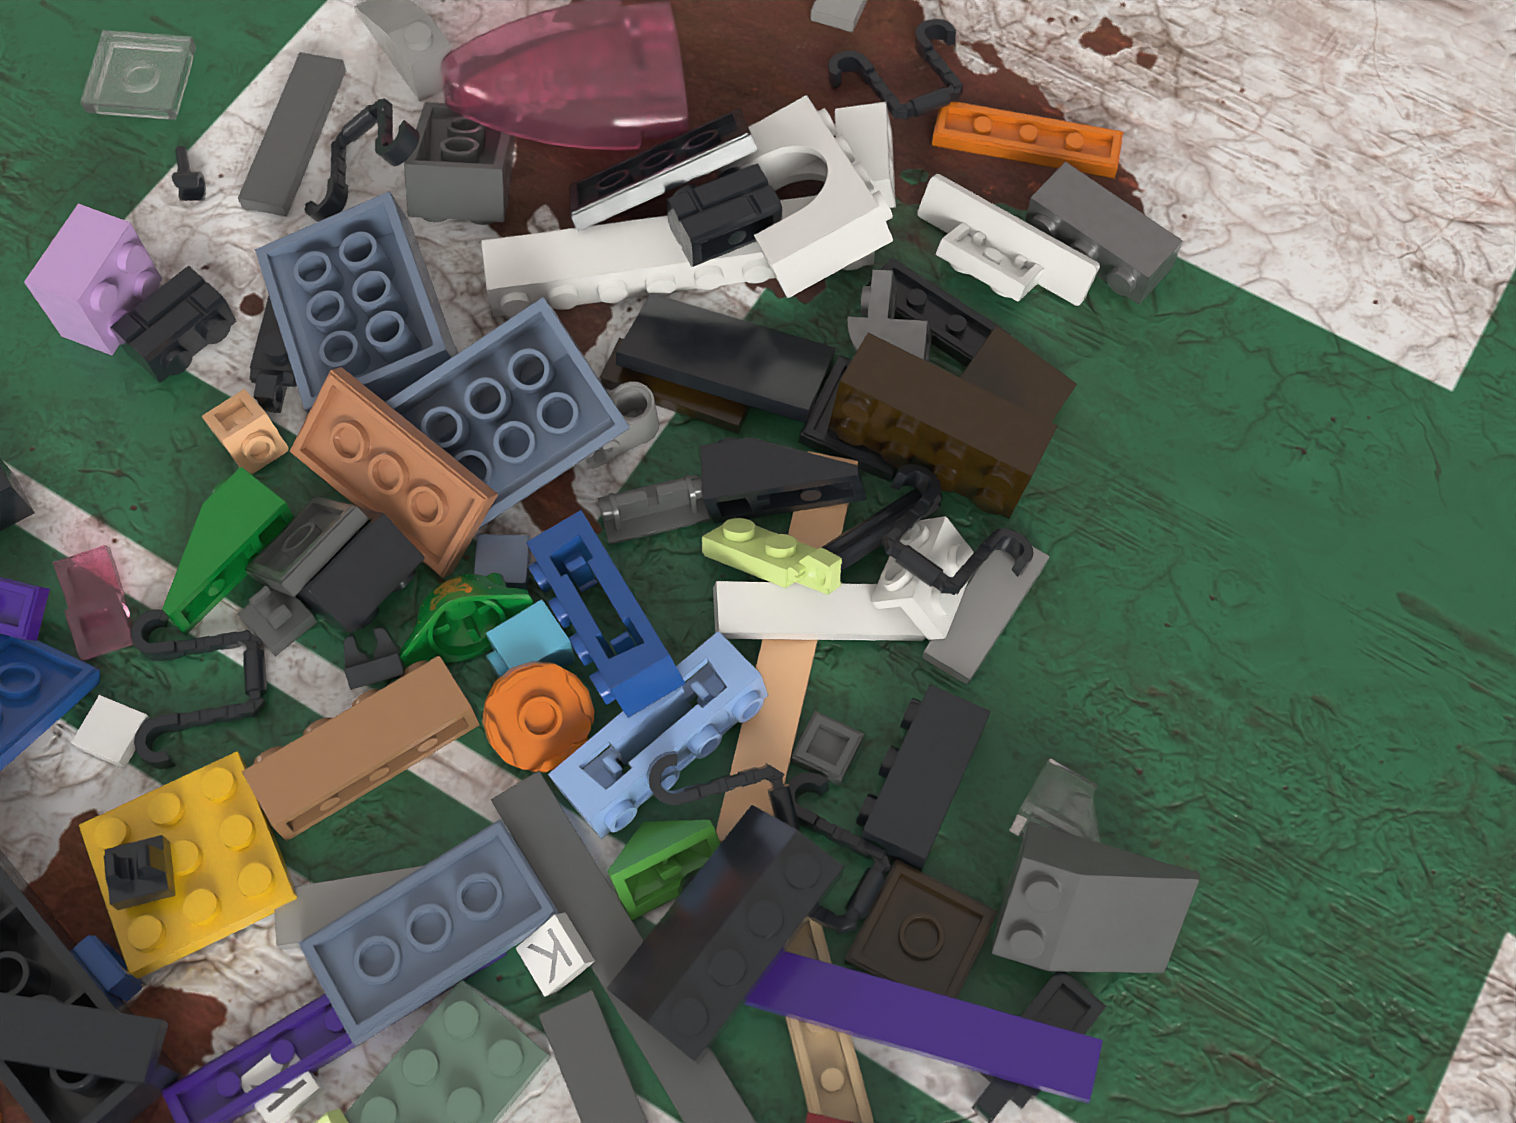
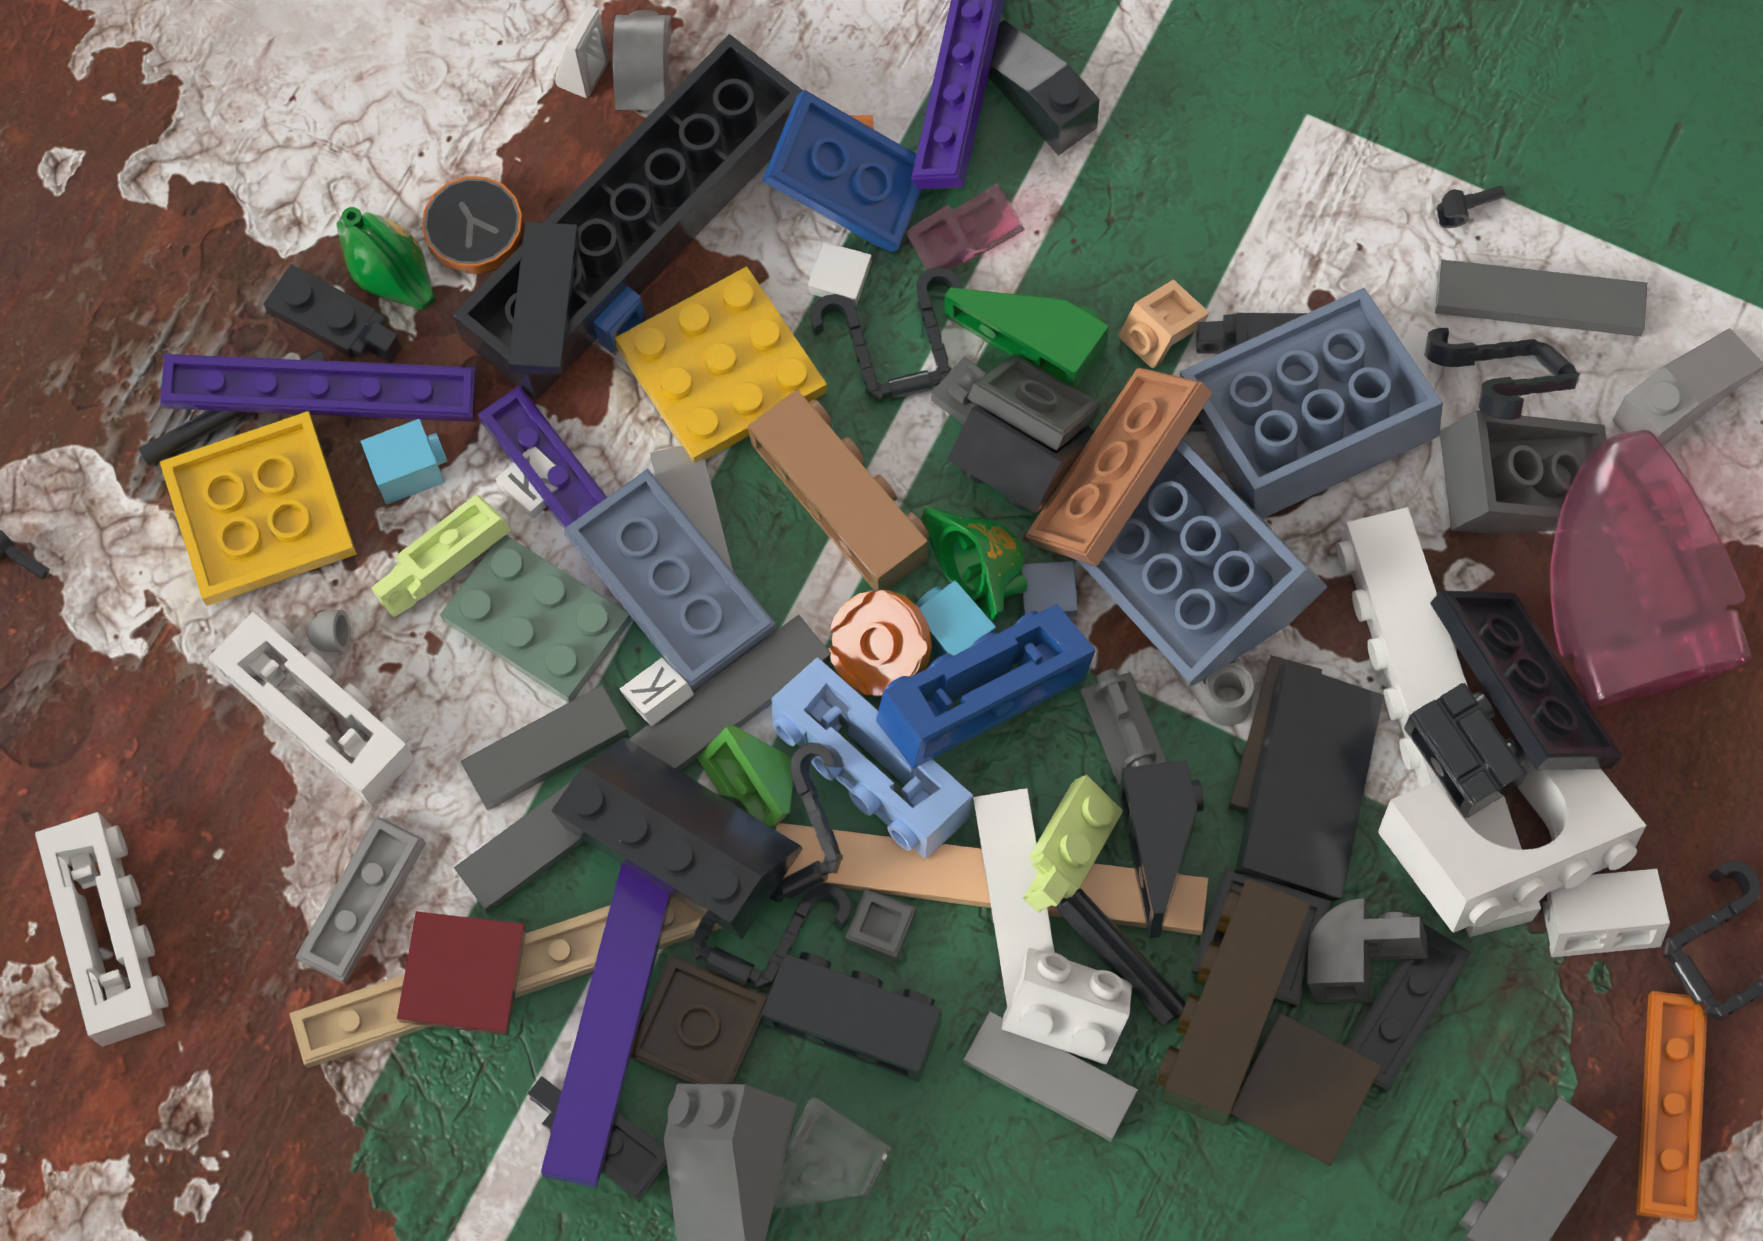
camera: 90 degrees right, 5 degrees up
lavender brick [24,204,162,355] -> none
clear tile [80,30,196,120] -> none
black tile [104,835,176,910] -> none
black brick [110,265,237,383] -> none
black tile [344,625,406,690] -> none
black piece [882,464,1034,595] -> none
white bracket [917,174,1100,306] -> none

